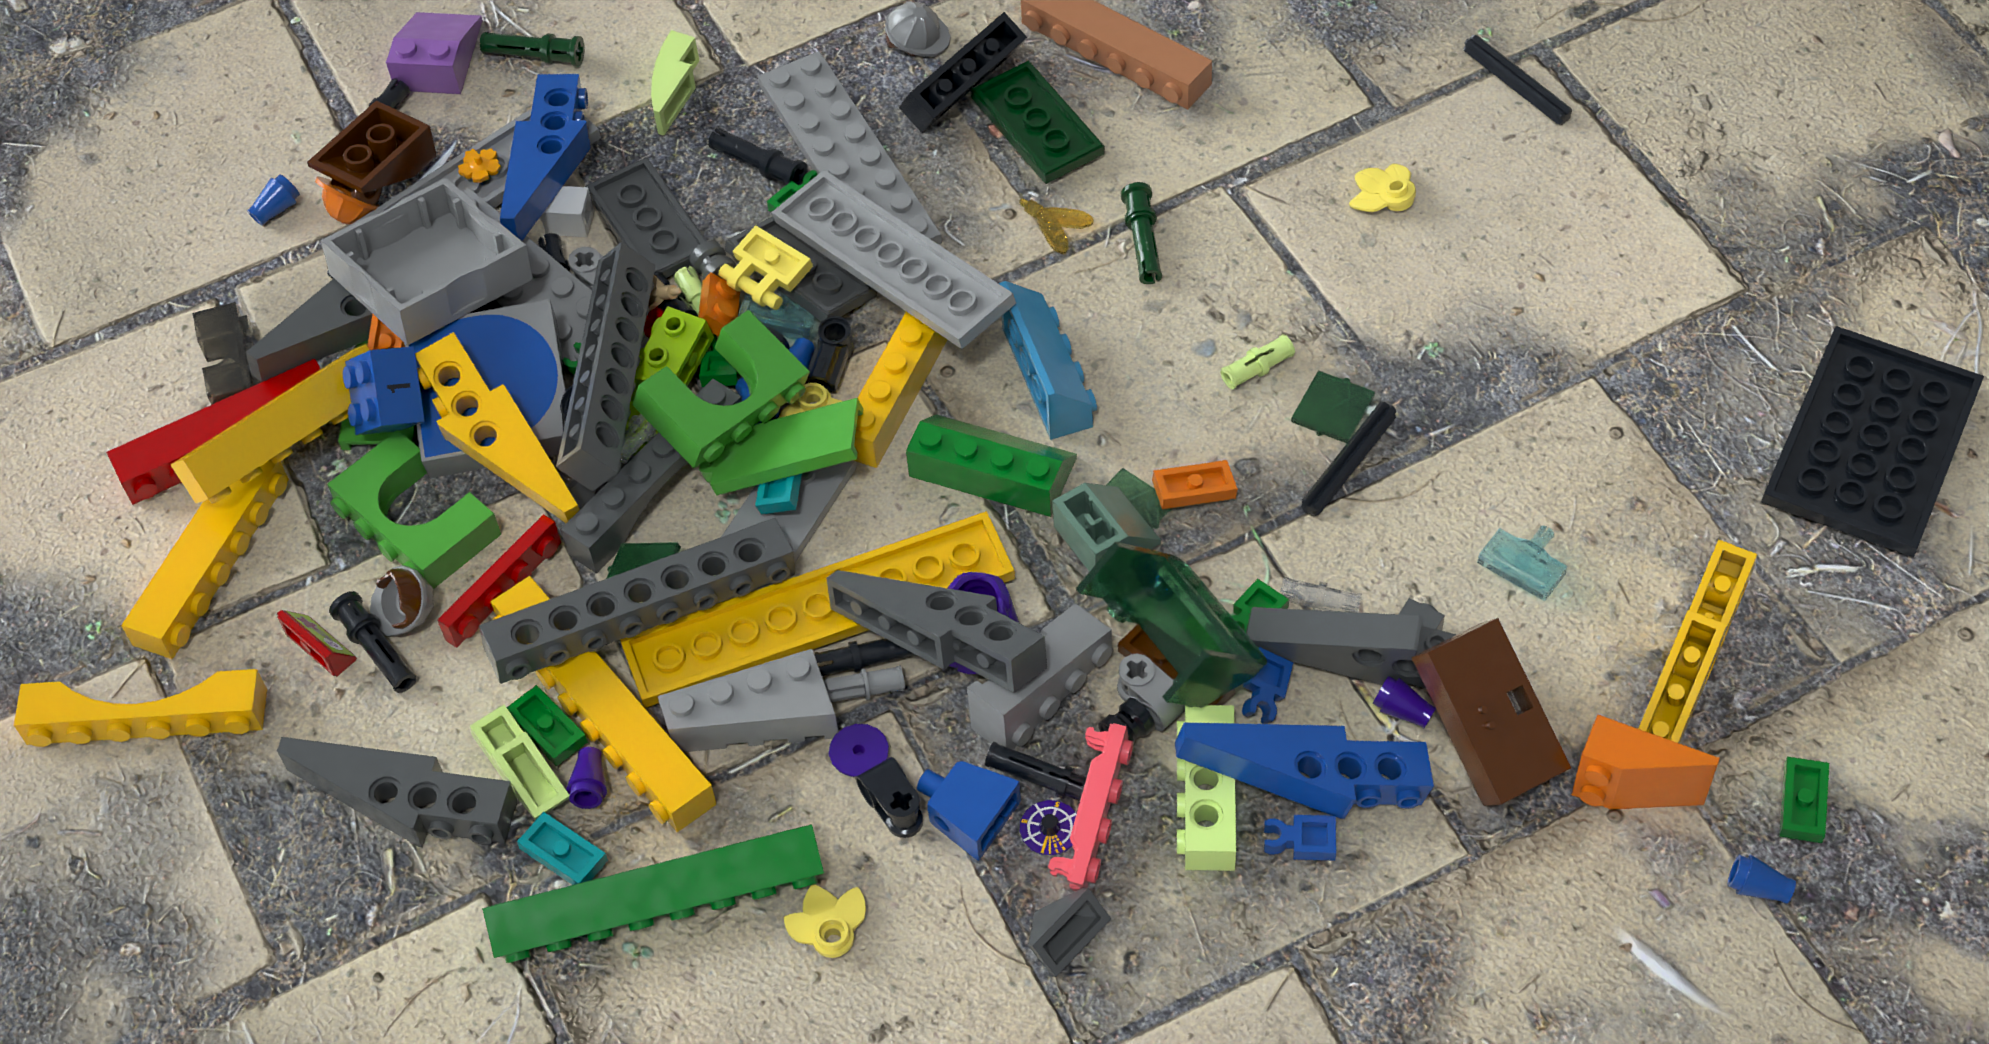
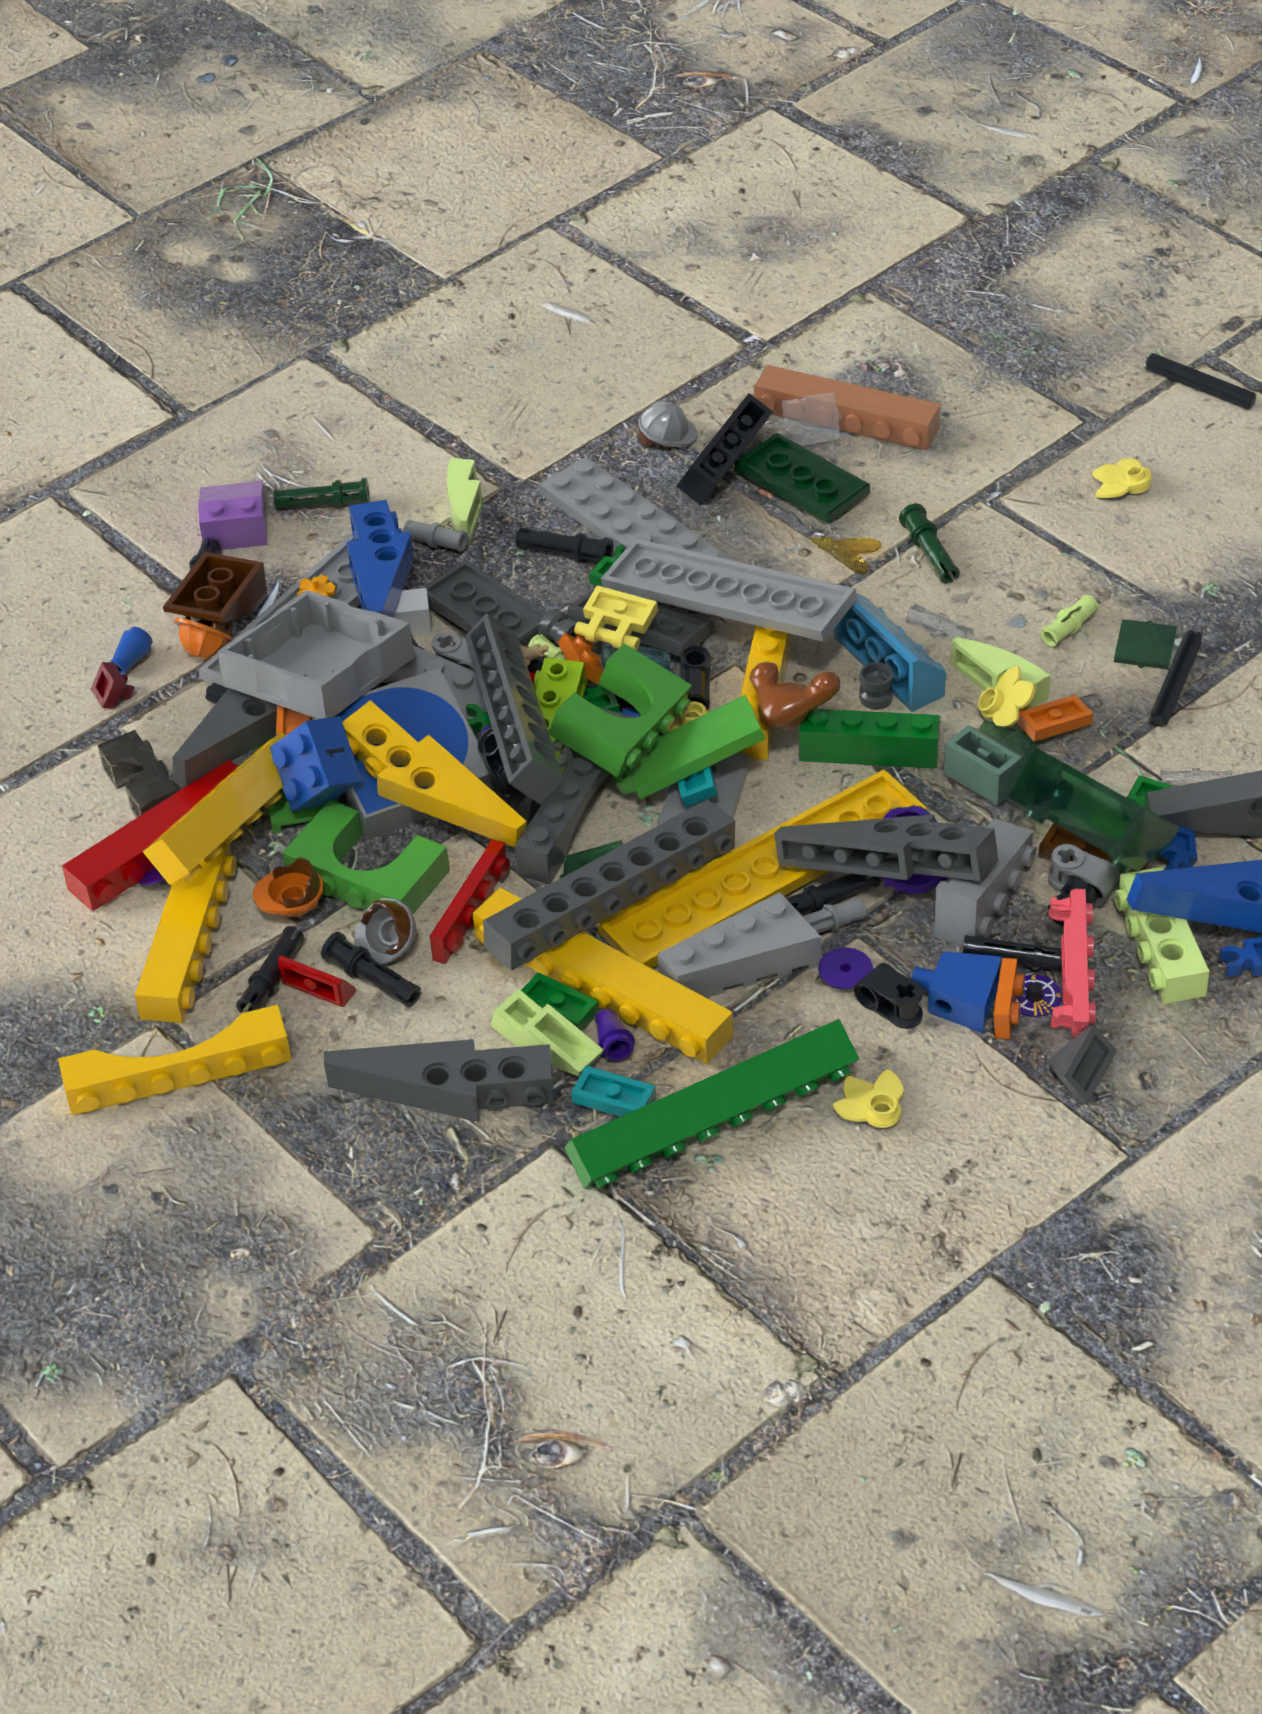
camera: 15 degrees left, 10 degrees down
none -> dark red tile [91,662,135,709]
none -> black pin [236,926,305,1013]
none -> orange piece [253,857,323,917]
none -> light grey pin [403,519,468,552]
none -> dark orange head [750,662,840,730]
none -> clear piece [781,392,841,448]
none -> dark grey wheel [859,662,893,710]
none -> clear pin [906,604,973,642]
none -> yellowish green slope [951,637,1050,709]
none -> light yellow plate [978,666,1036,728]
none -> orange plate [994,958,1025,1040]

